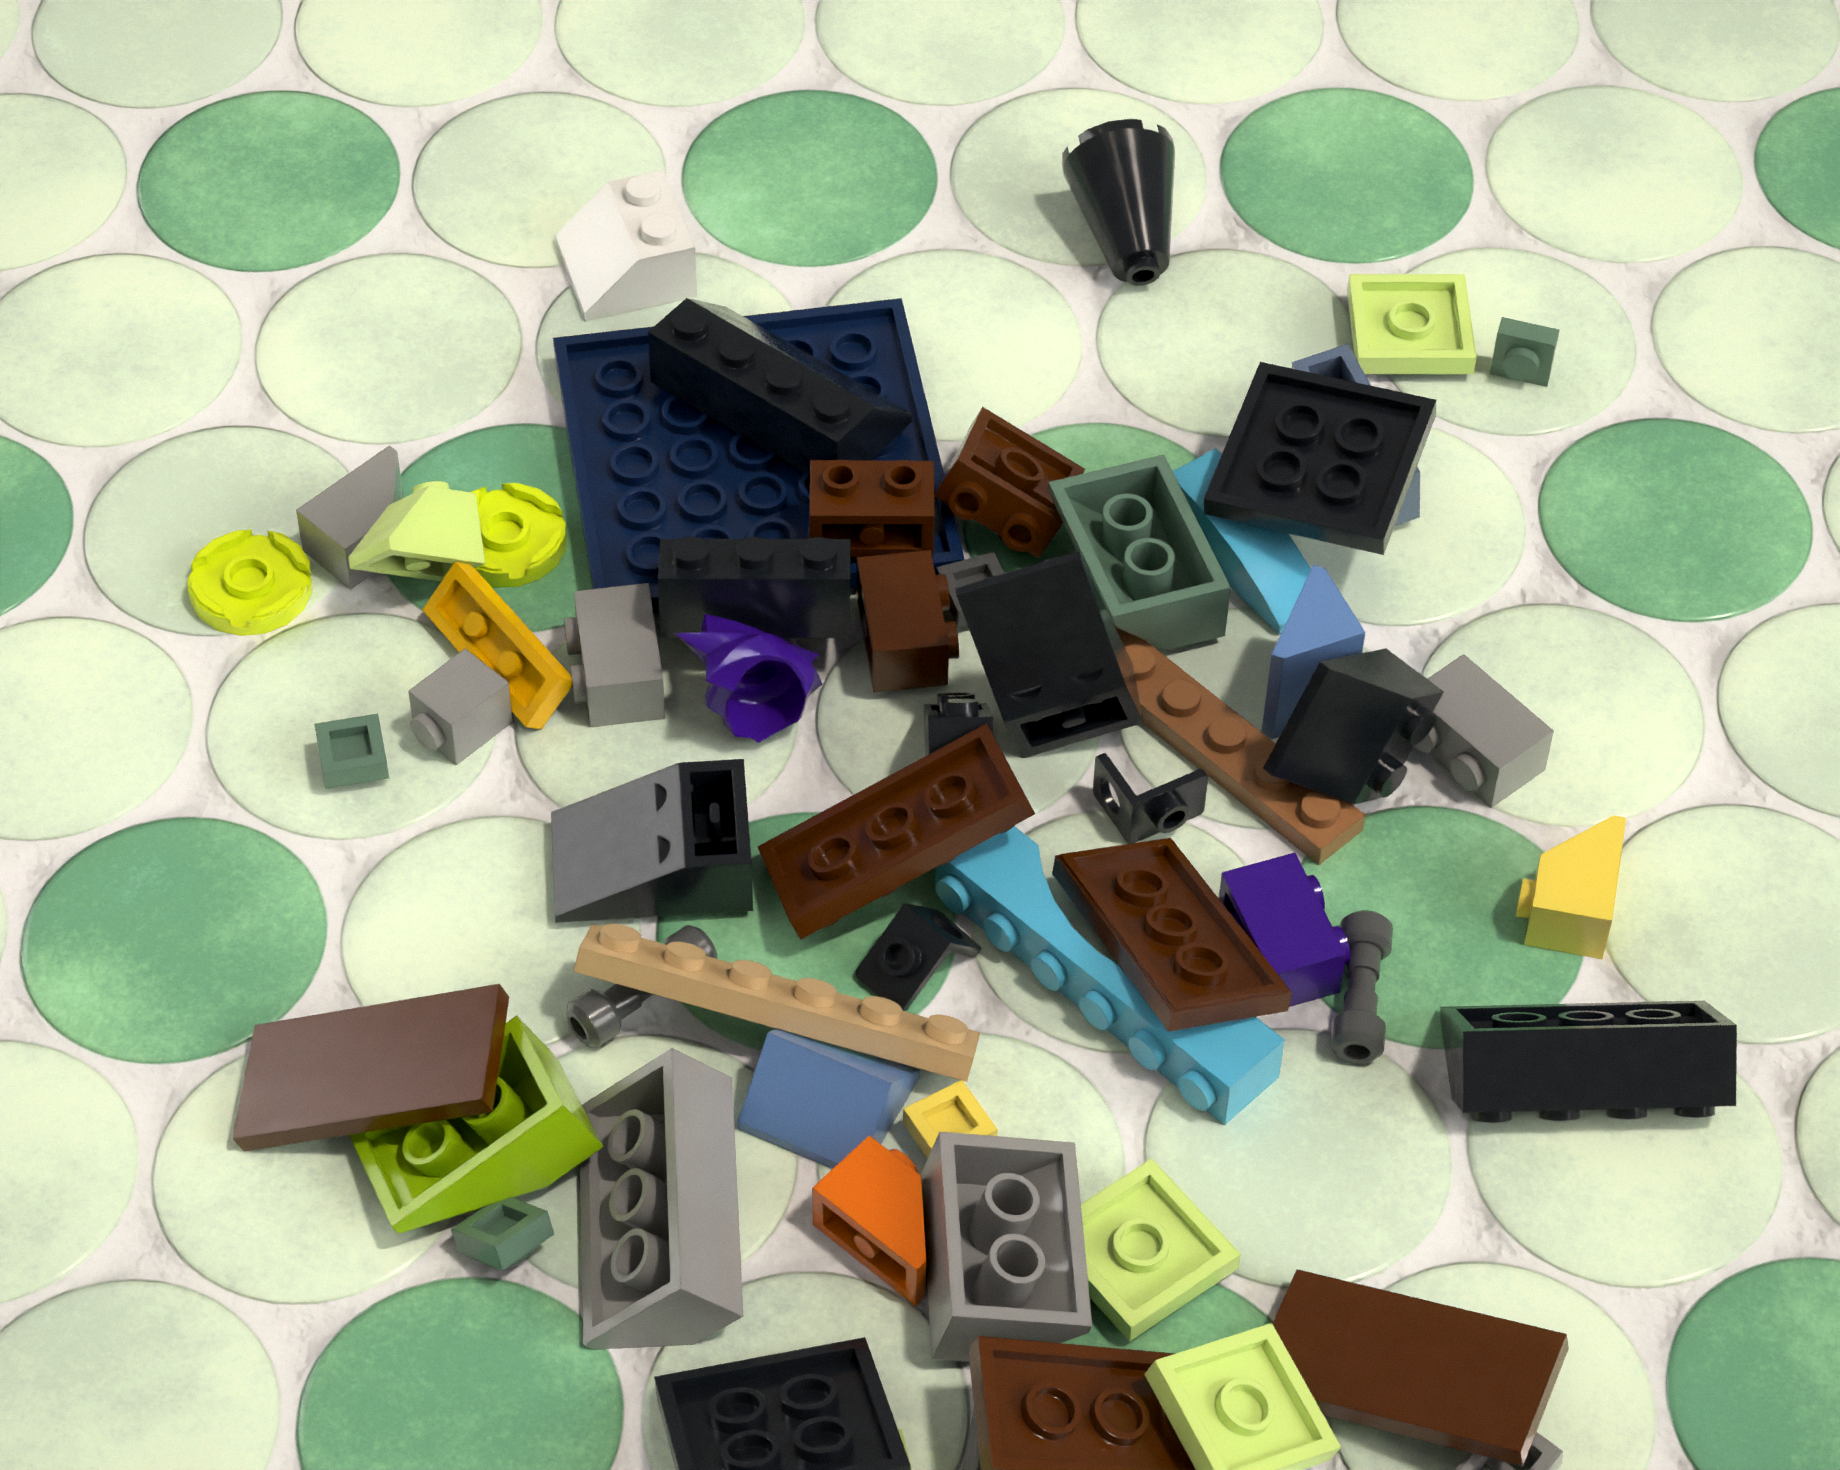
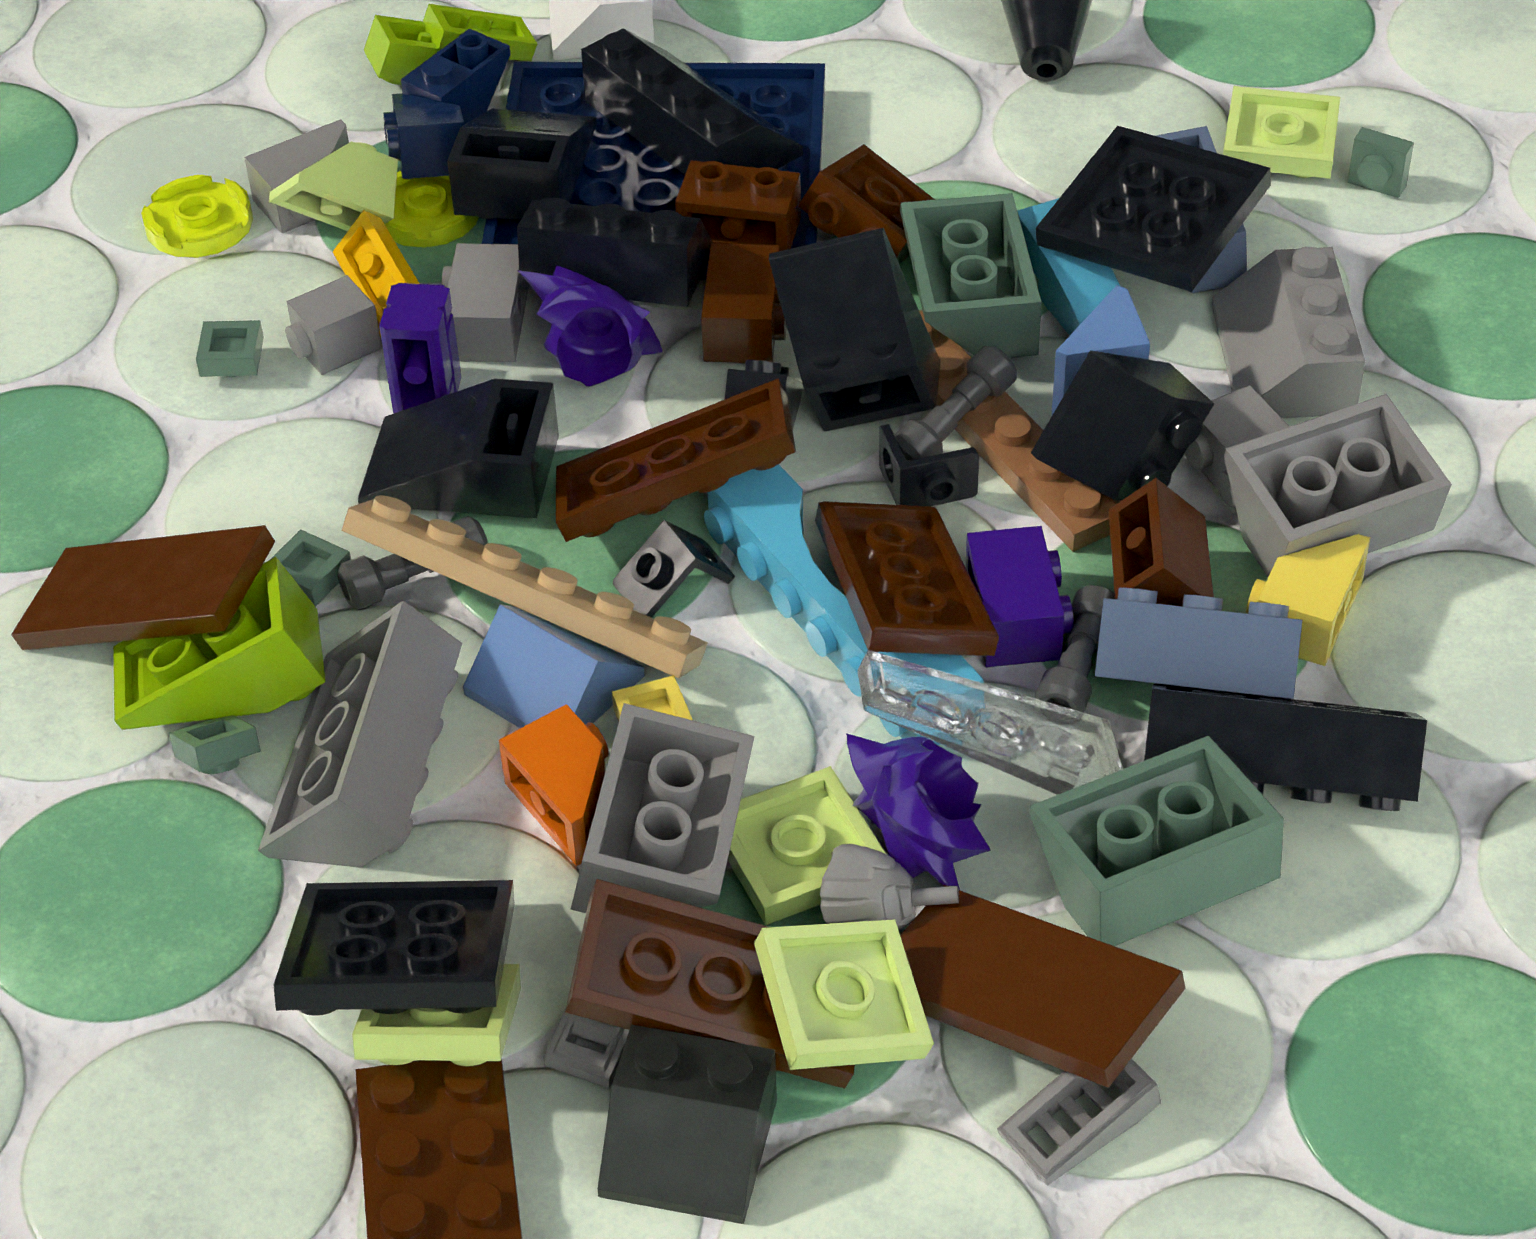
camera: 15 degrees right, 5 degrees down
none -> sand green plate [271,529,351,607]
none -> lime slope [364,4,538,85]
none -> dark purple brick [379,283,462,414]
none -> dark blue slope [383,93,464,179]
none -> dark blue slope [401,29,511,125]
none -> black slope [447,108,597,220]
none -> light grey piece [820,844,959,931]
none -> dark purple hair [846,733,991,890]
none -> clear wing [857,650,1123,795]
none -> dark grey piece [894,346,1017,461]
none -> sand green slope [1030,736,1284,946]
none -> sand blue brick [1095,588,1303,699]
none -> reddish brown brick [1108,478,1214,607]
none -> light grey slope [1212,247,1365,418]
none -> light grey slope [1224,394,1452,577]

